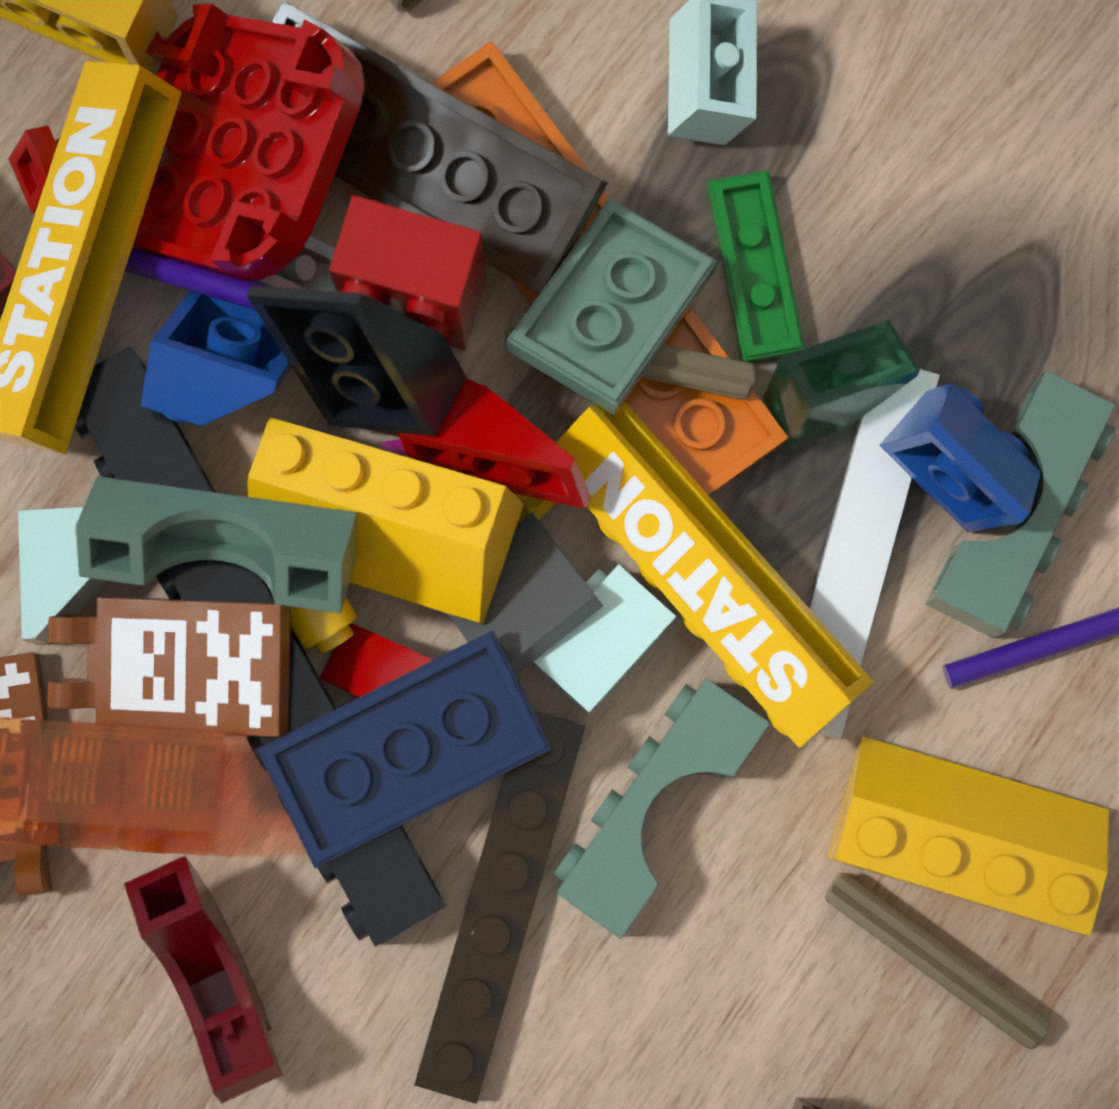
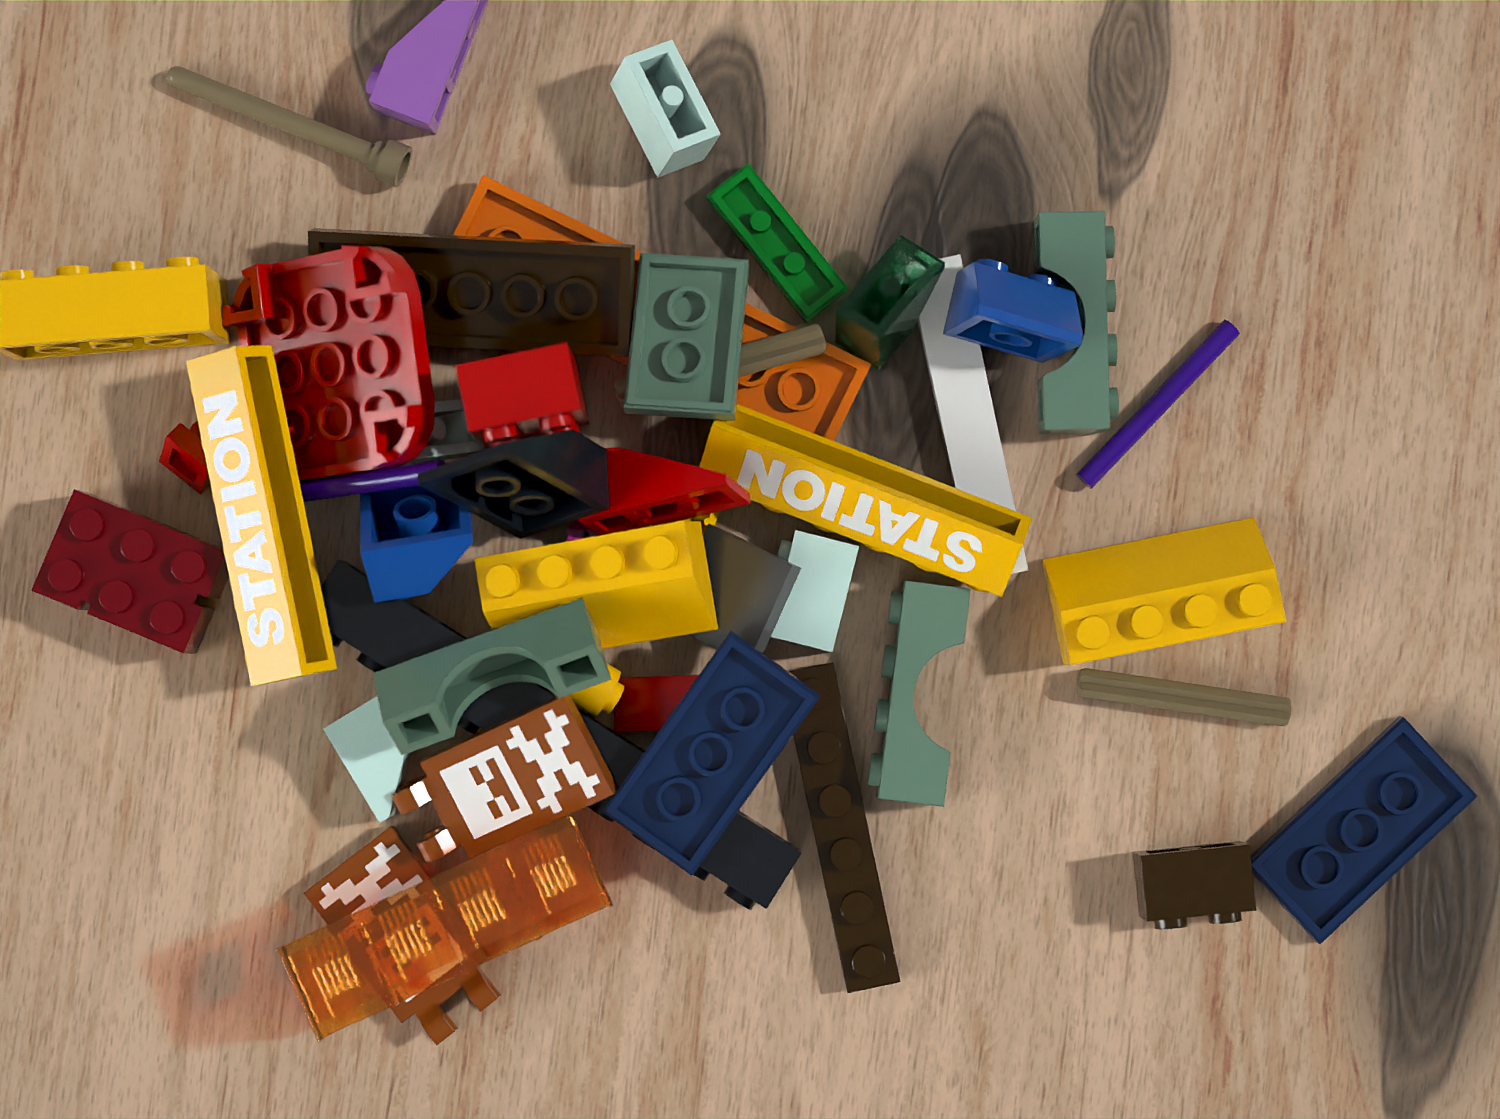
camera: 30 degrees left, 5 degrees up
dark red arch [124,855,283,1104] -> none

